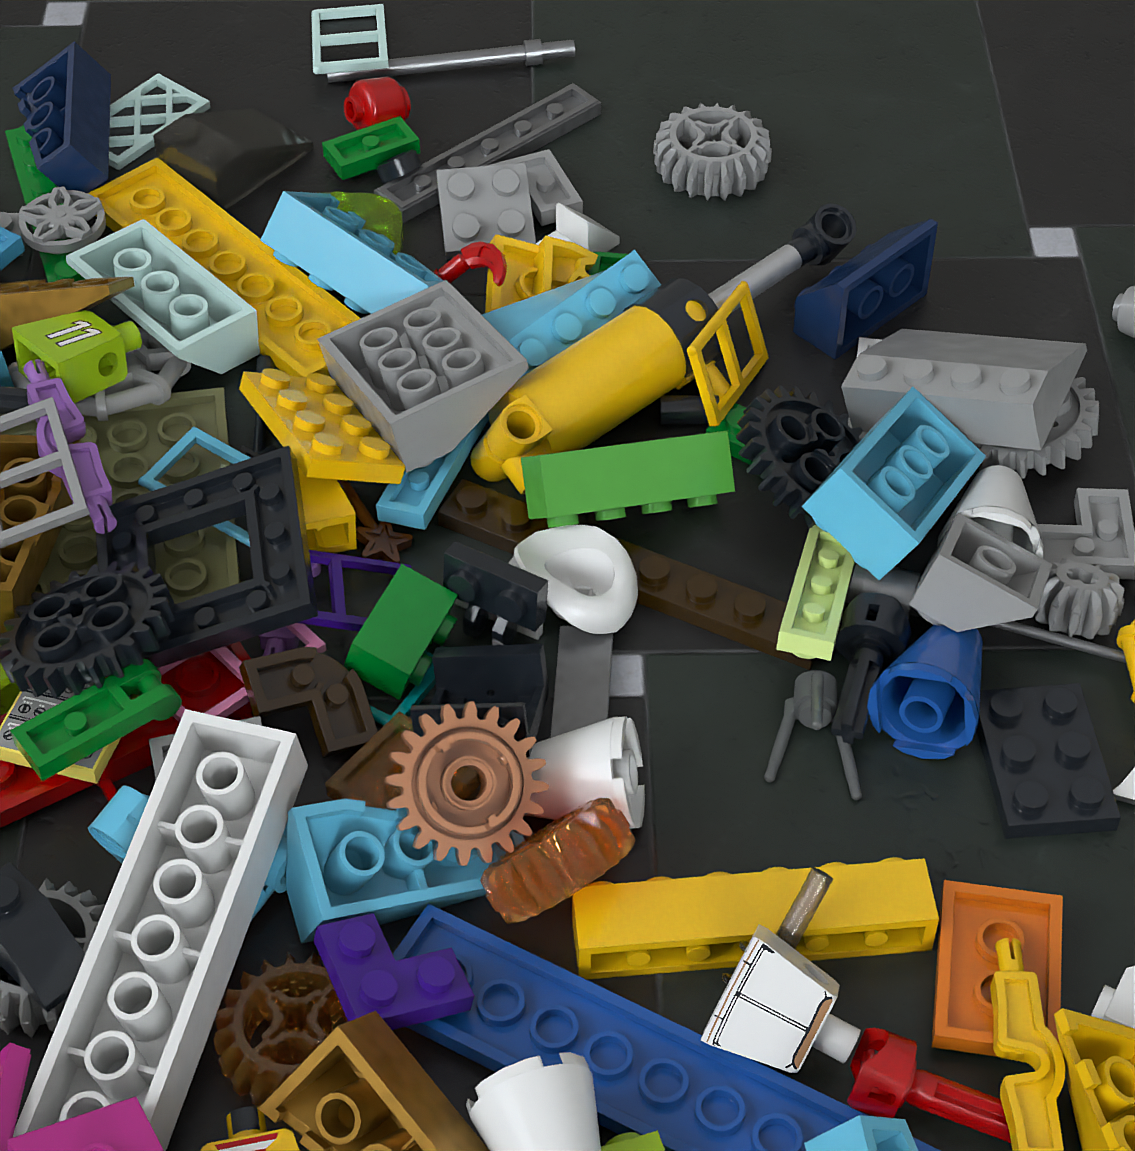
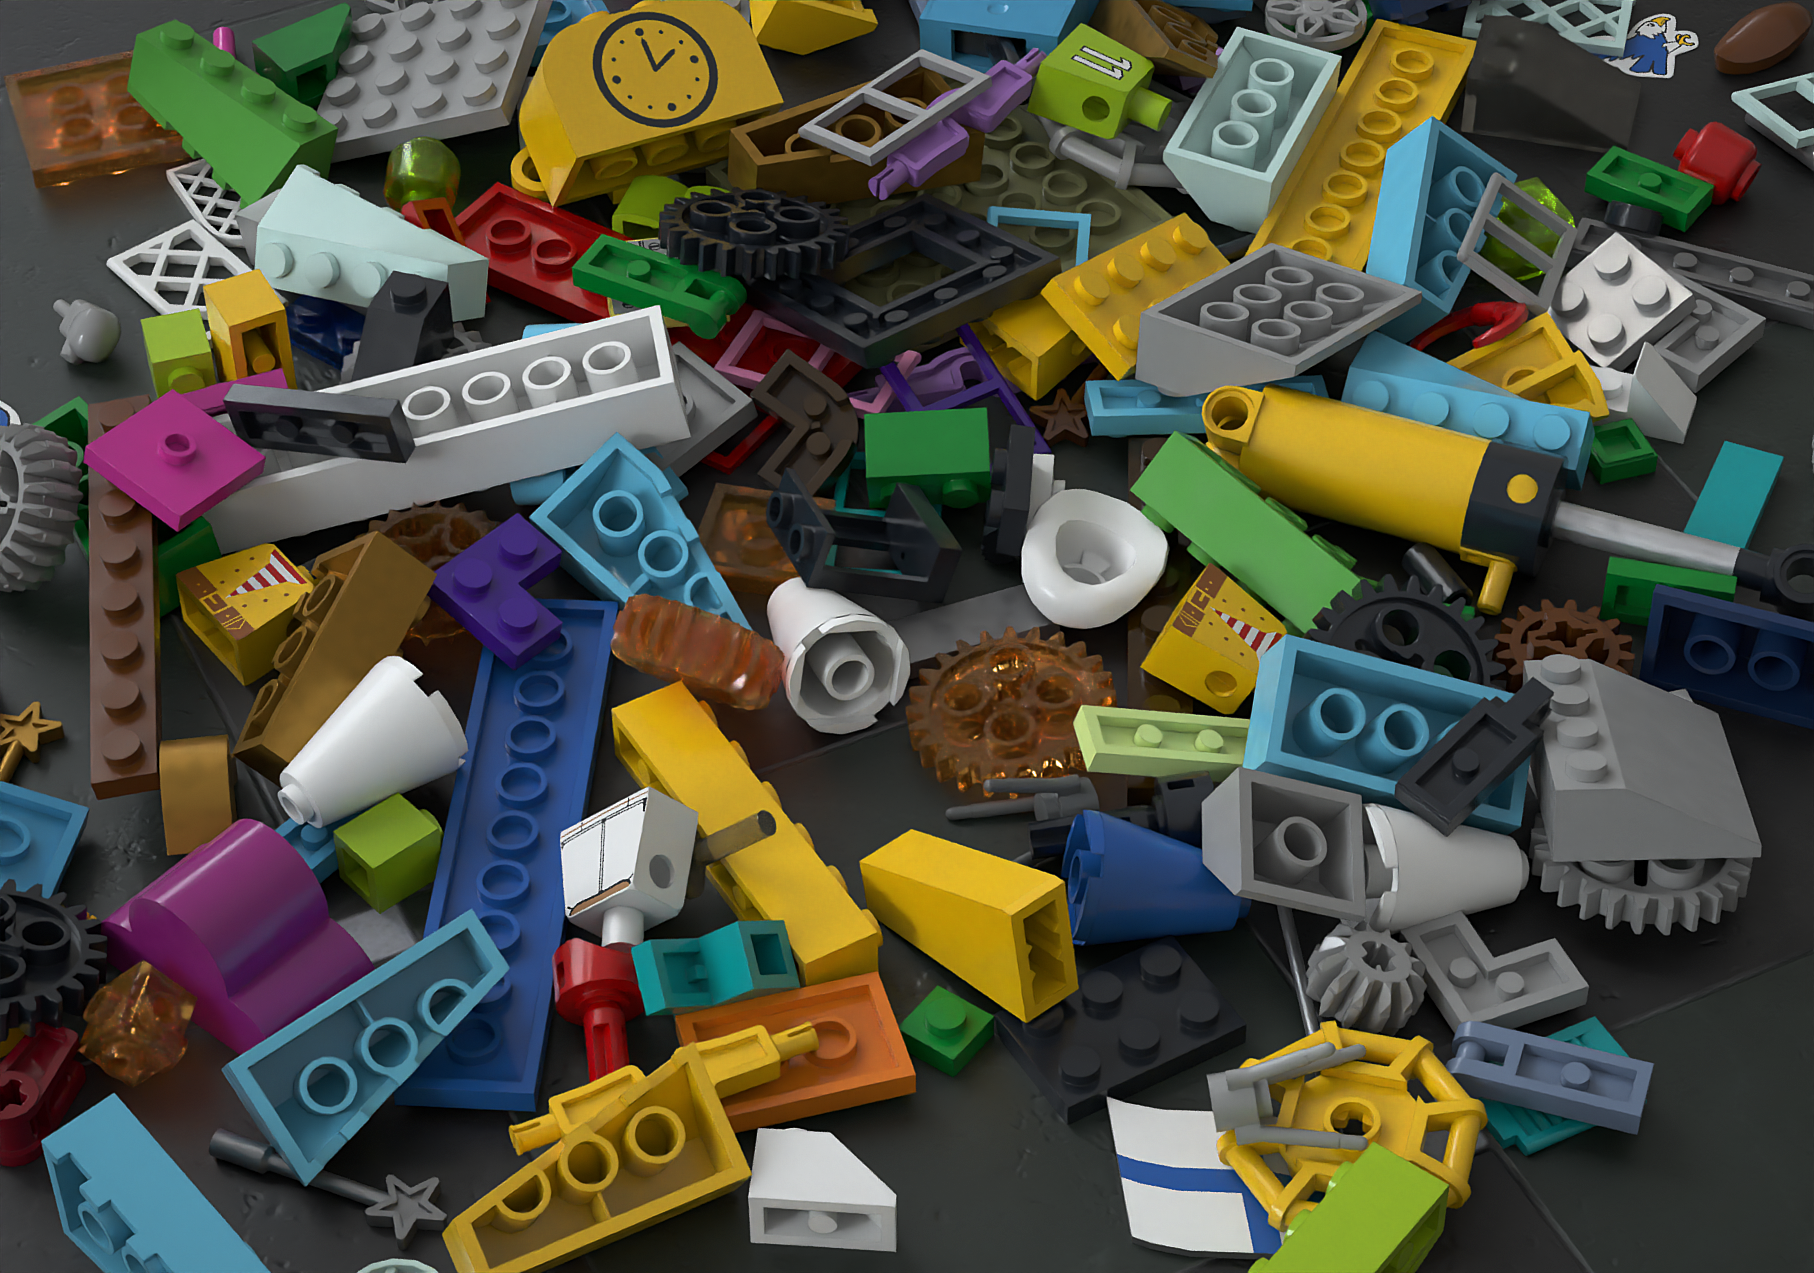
camera: 65 degrees right, 5 degrees down
nougat gear [384,701,549,866] -> none
yellow window [687,281,769,426] -> none
none -> black plate [223,384,416,464]
none -> teal brick [631,920,800,1020]
none -> yellow slope [859,829,1079,1023]
none -> green plate [898,985,994,1078]
none -> clear orange gear [905,626,1118,799]
none -> yellow torso [1140,563,1287,714]
none -> black hinge [1394,677,1554,837]
none -> light grey window [1457,173,1578,316]
none -> reddish brown gear [1492,599,1635,694]
none -> sticker [1562,14,1698,78]
none -> green plate [1599,556,1737,626]
none -> teal tile [1683,441,1784,549]
none -> reddish brown arm [1714,1,1813,75]

